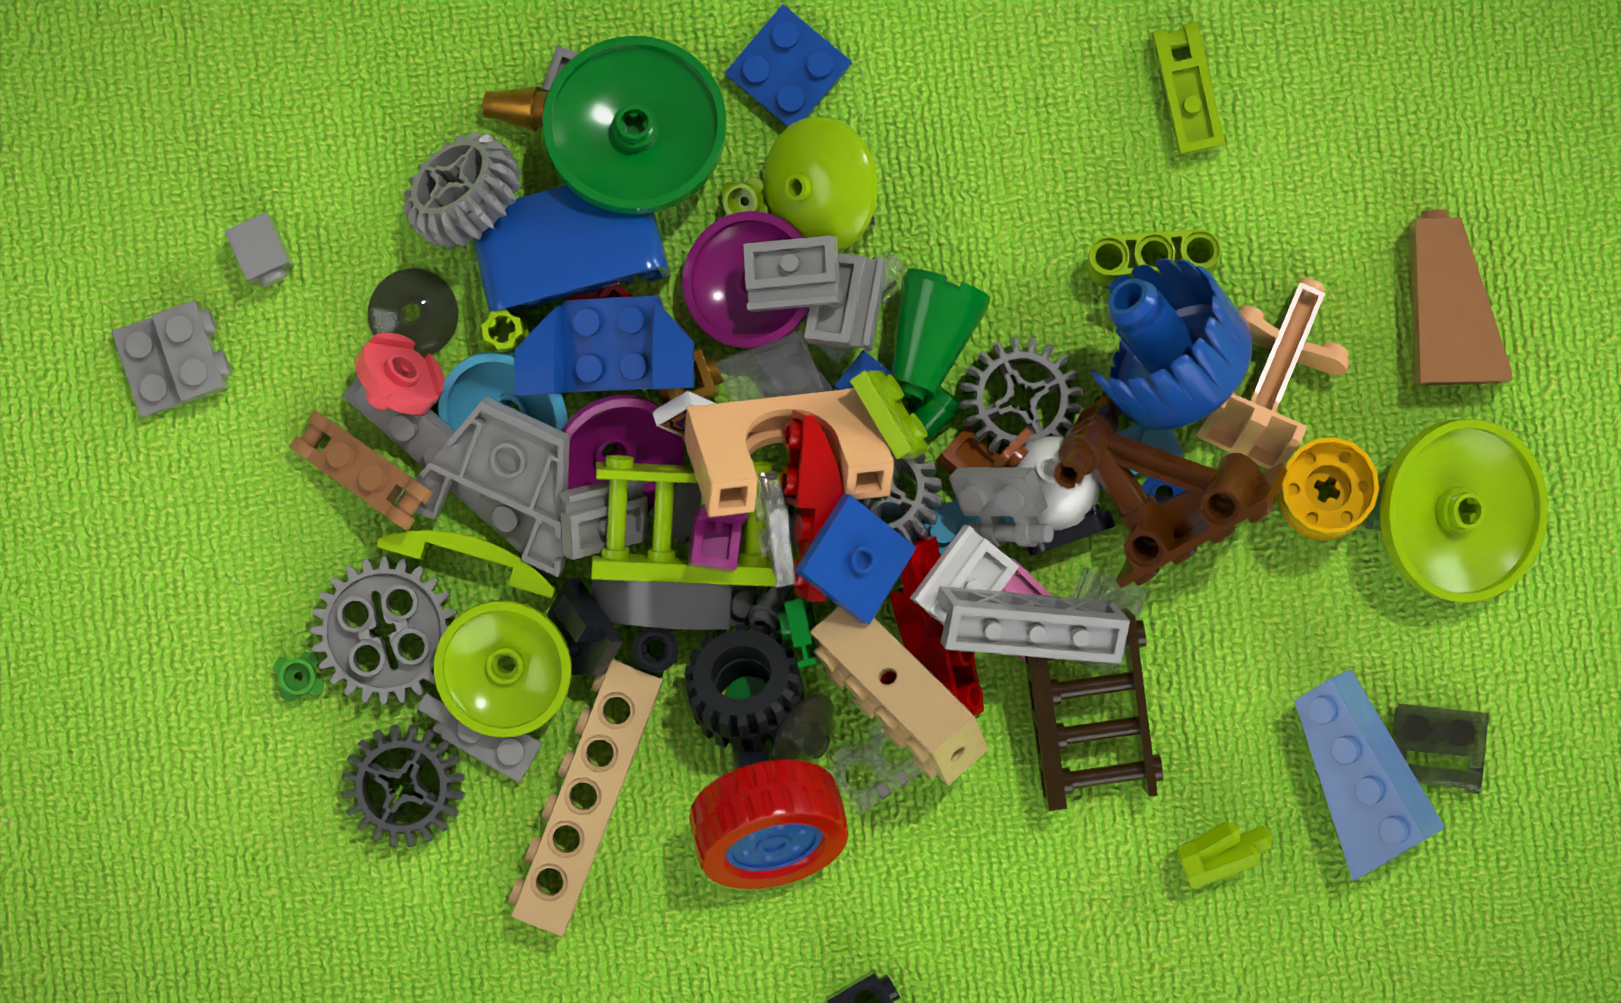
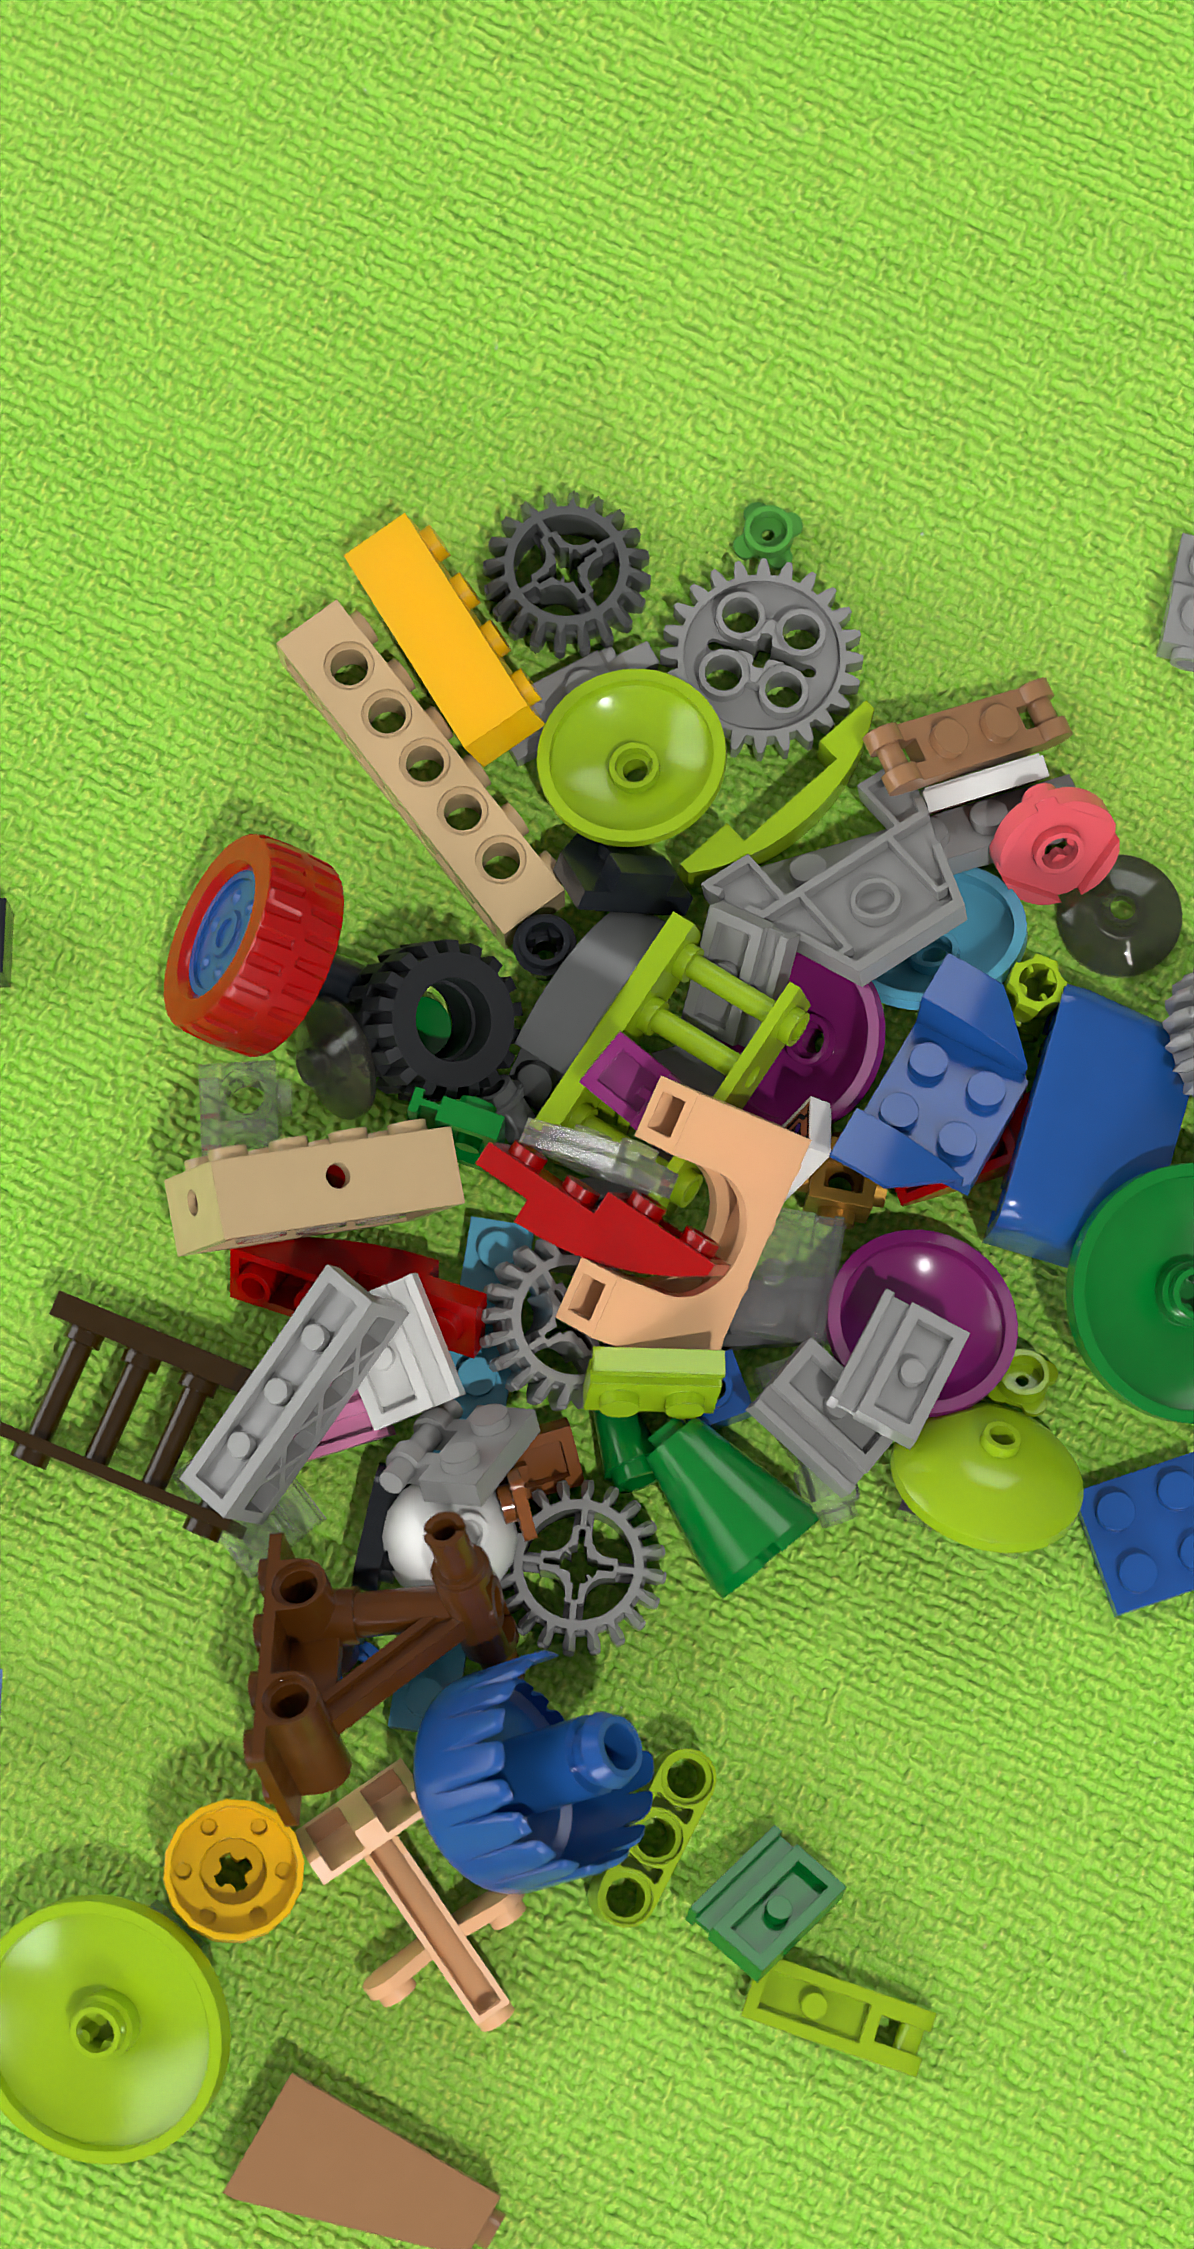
camera: 115 degrees right, 10 degrees down
blue plate [795,494,916,624] -> none
none -> yellow brick [343,513,545,768]
none -> green plate [685,1825,847,1983]
none -> white tile [919,753,1049,815]

